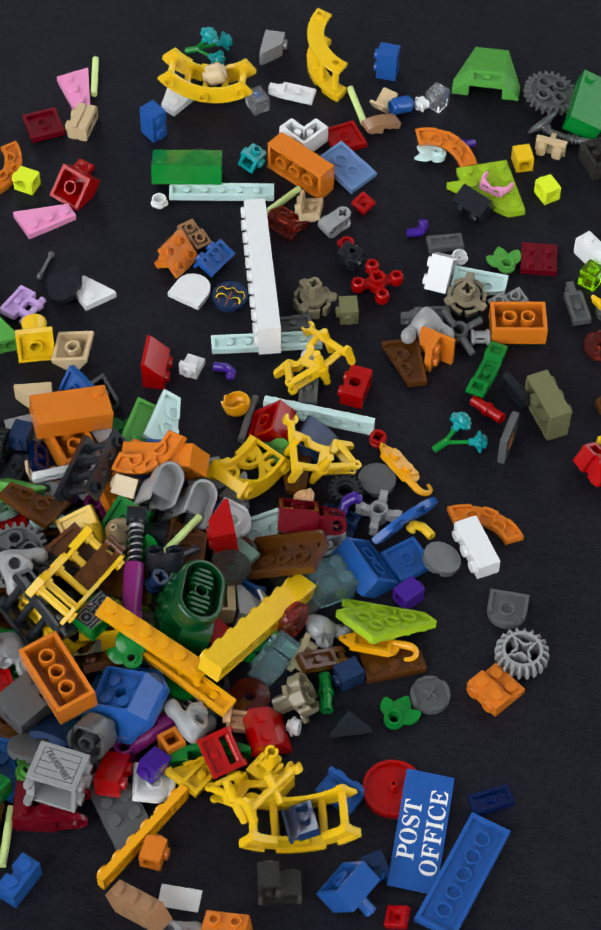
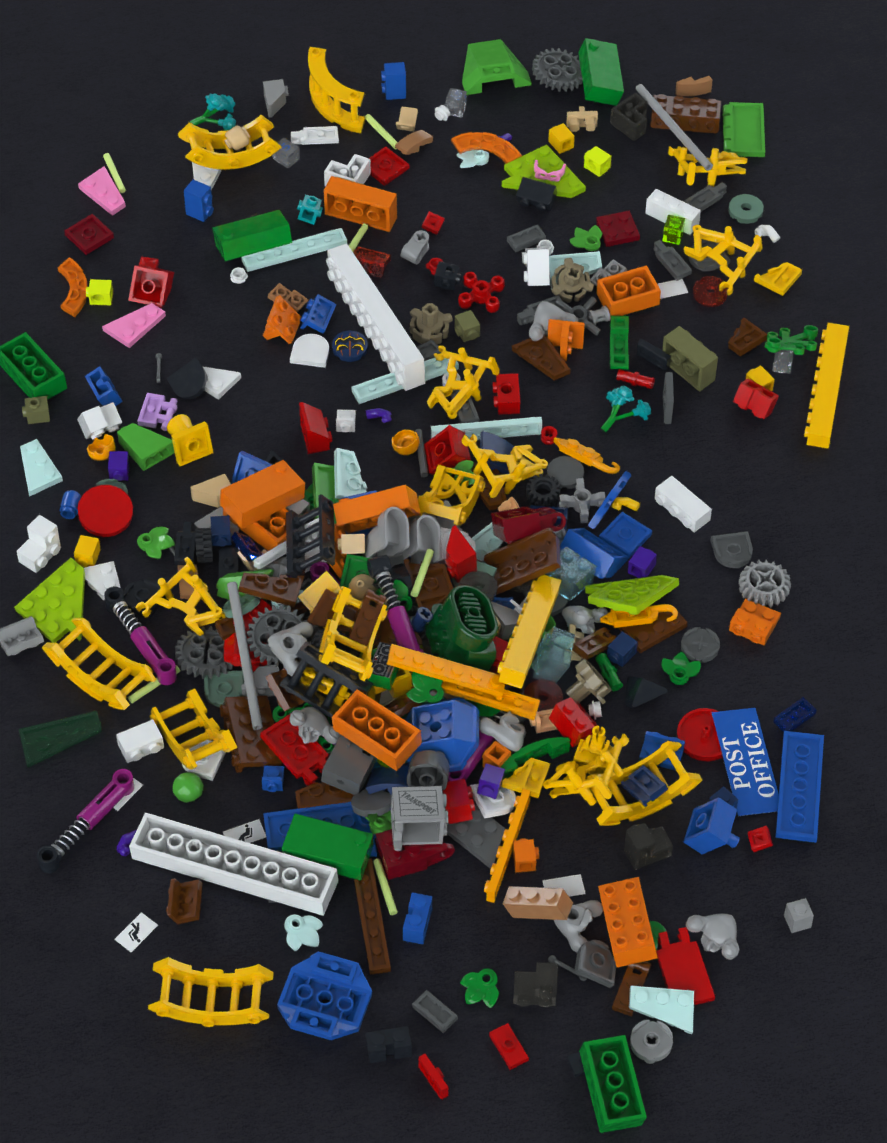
camera: 20 degrees left, 0 degrees up
tan slope [51,331,94,370] -> none
tan brick [65,102,98,141] -> none
orange tile [111,430,187,475] -> none
black beam [145,545,201,571] -> none
red plate [196,726,248,780] -> none
clear red tile [277,601,309,640] -> none
tan bracket [295,190,324,222] -> none
medium blue tile [320,141,377,194] -> none
dark purple arm [338,491,363,516] -> none
blue brick [388,95,414,115] -> none
dark purple arm [406,219,429,237] -> none
dark grey tile [422,541,461,577] -> none
orange tile [447,504,524,545] -> none
dark grey dish [528,111,598,147] -> none
none -> white sticker [658,279,688,299]

